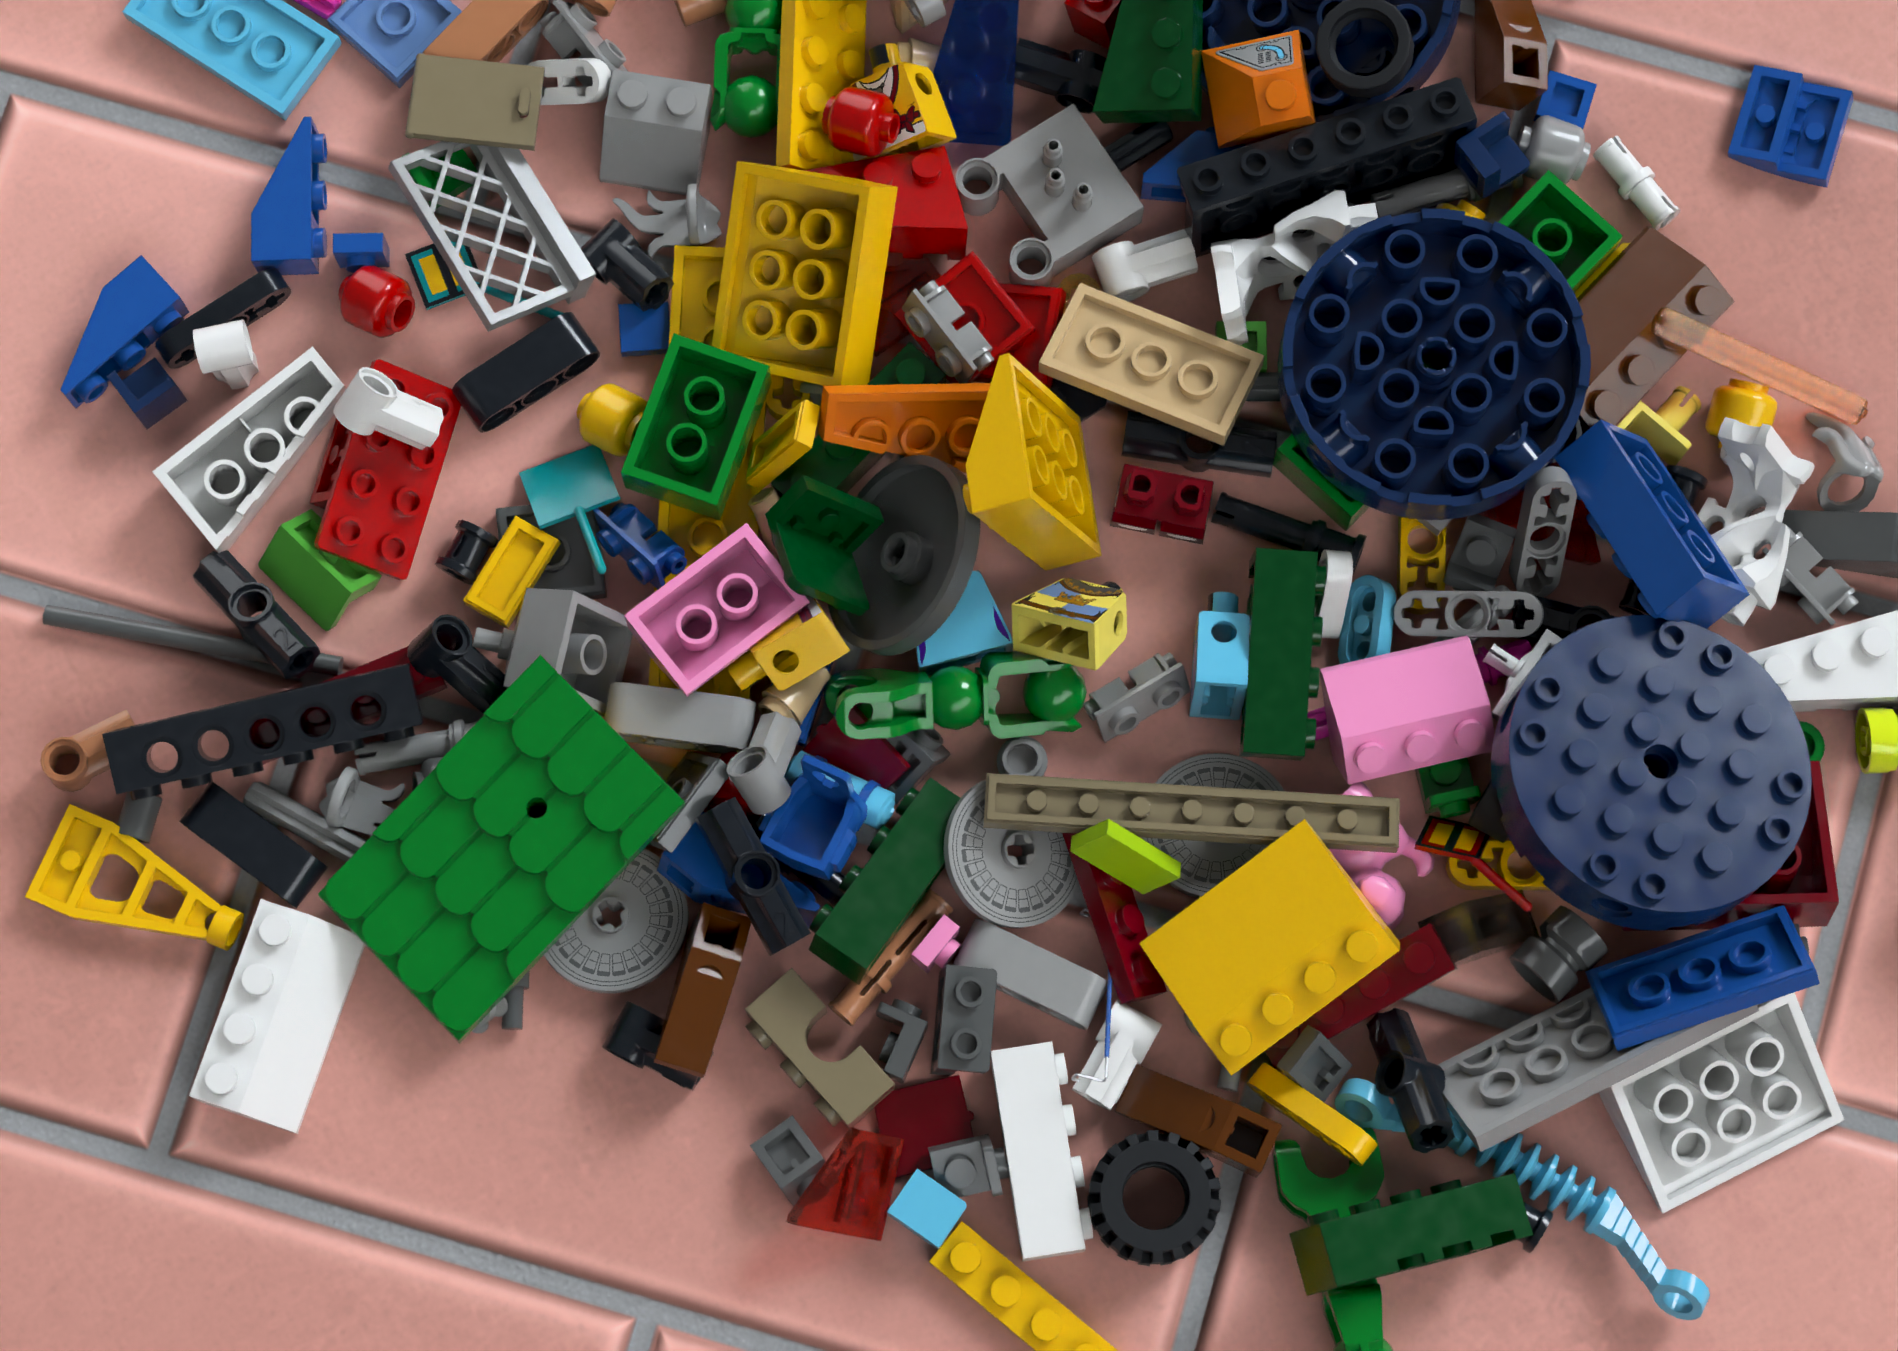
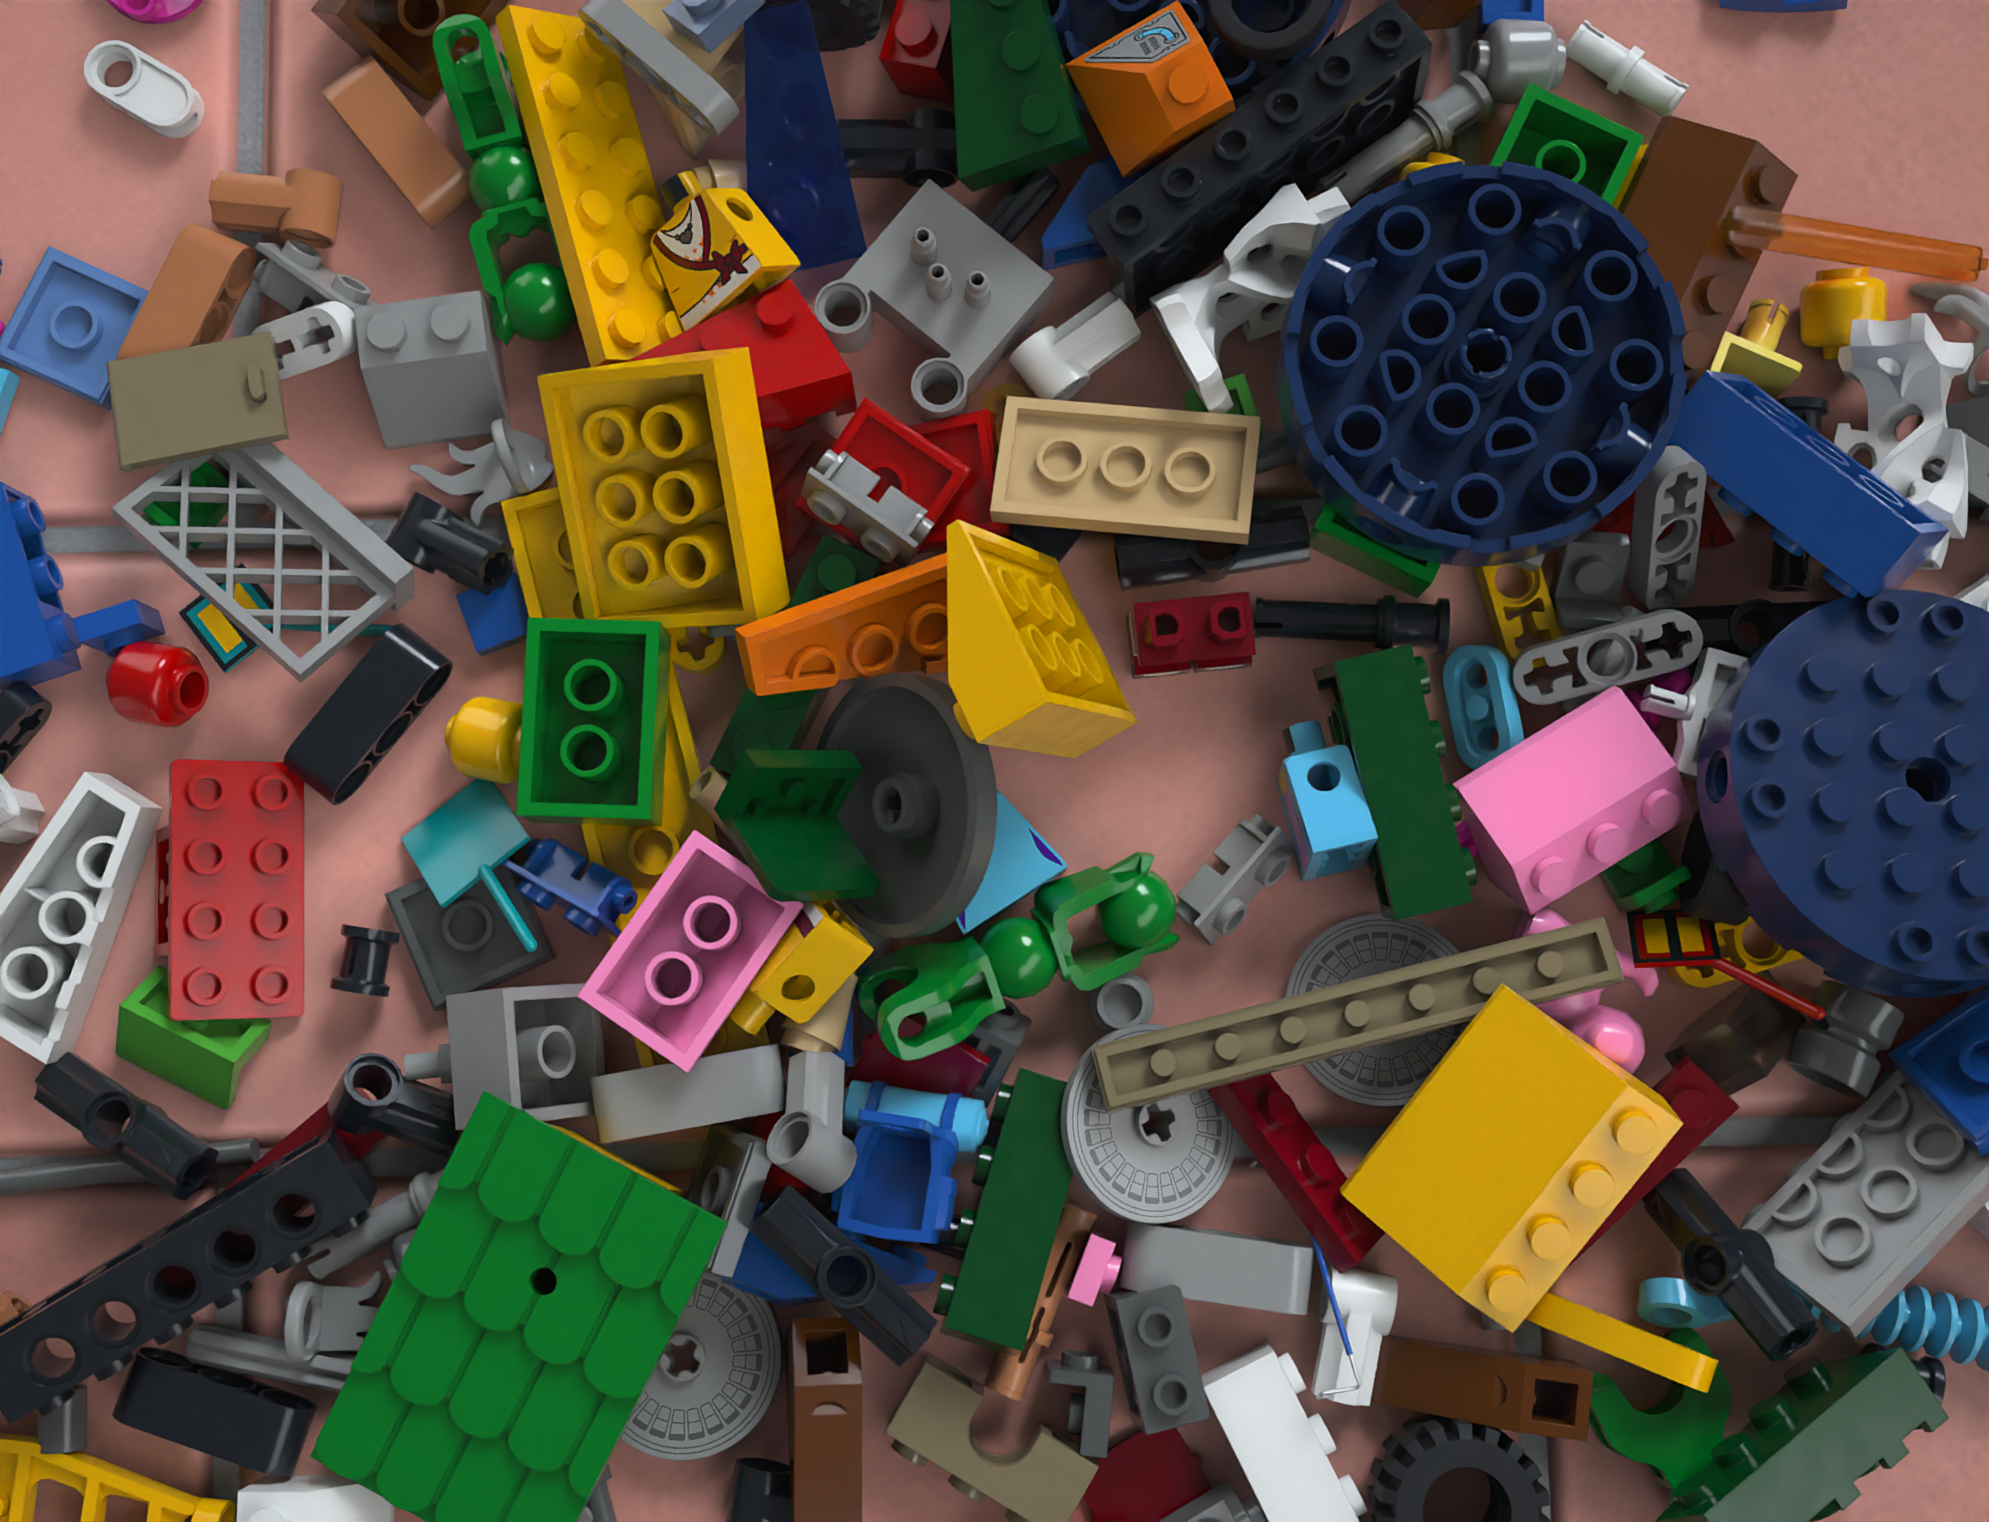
camera: 15 degrees left, 5 degrees up
white piece [333,367,444,450] -> none
yellow tile [463,515,560,629] -> none
yellow tile [746,399,821,490] -> none
red head [822,87,900,157] -> none
light yellow torso [1011,578,1127,671] -> none
lime tile [1070,819,1181,895] -> none
dark grey bracket [1276,1025,1353,1102] -> none
white beam [1314,550,1353,639] -> none
dark blue panel [1454,111,1530,200] -> none

